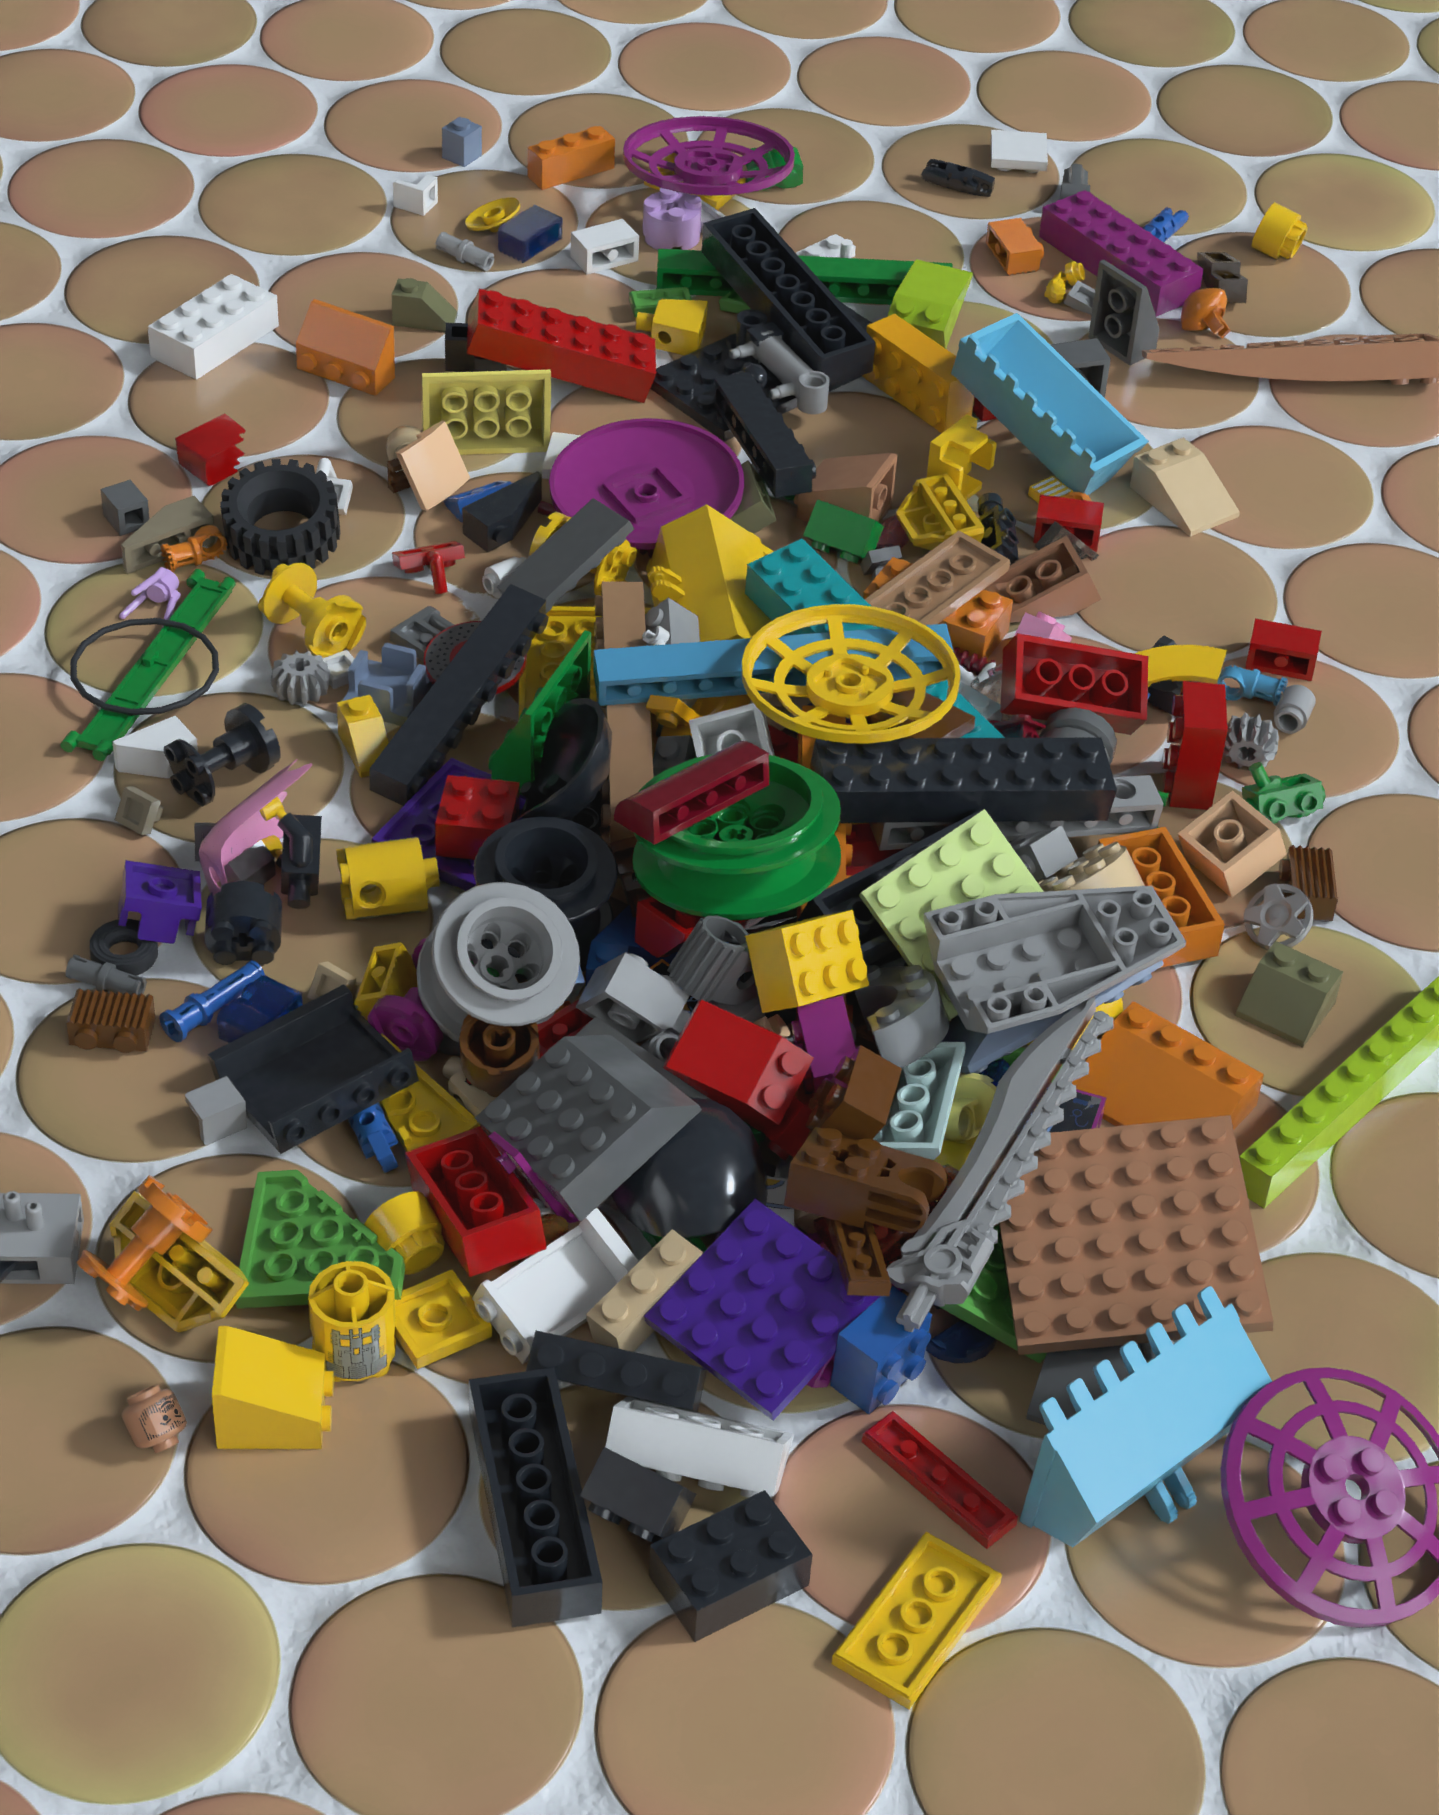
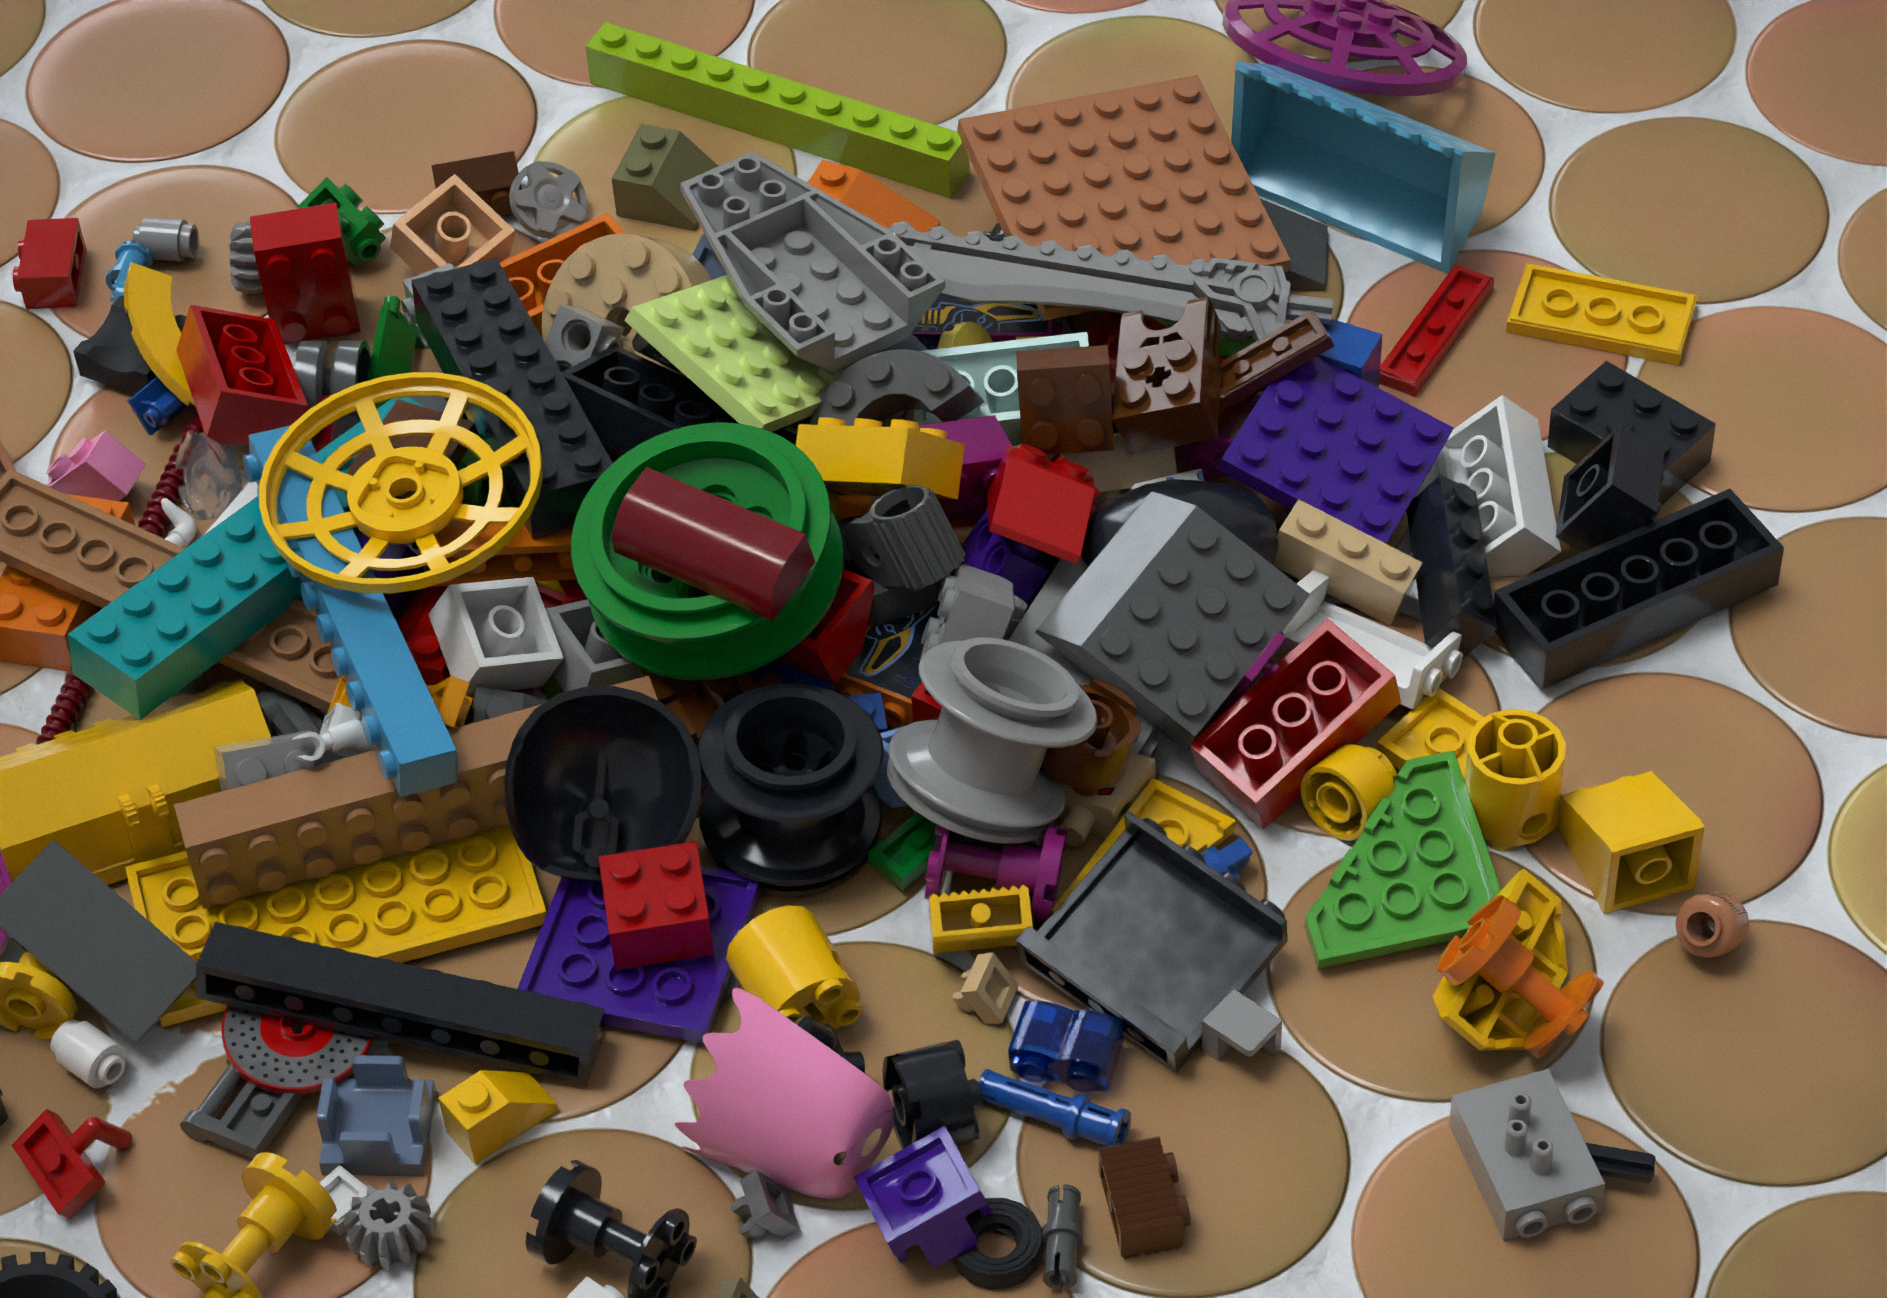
camera: 100 degrees left, 5 degrees up
green slope [488,630,591,796] -> none

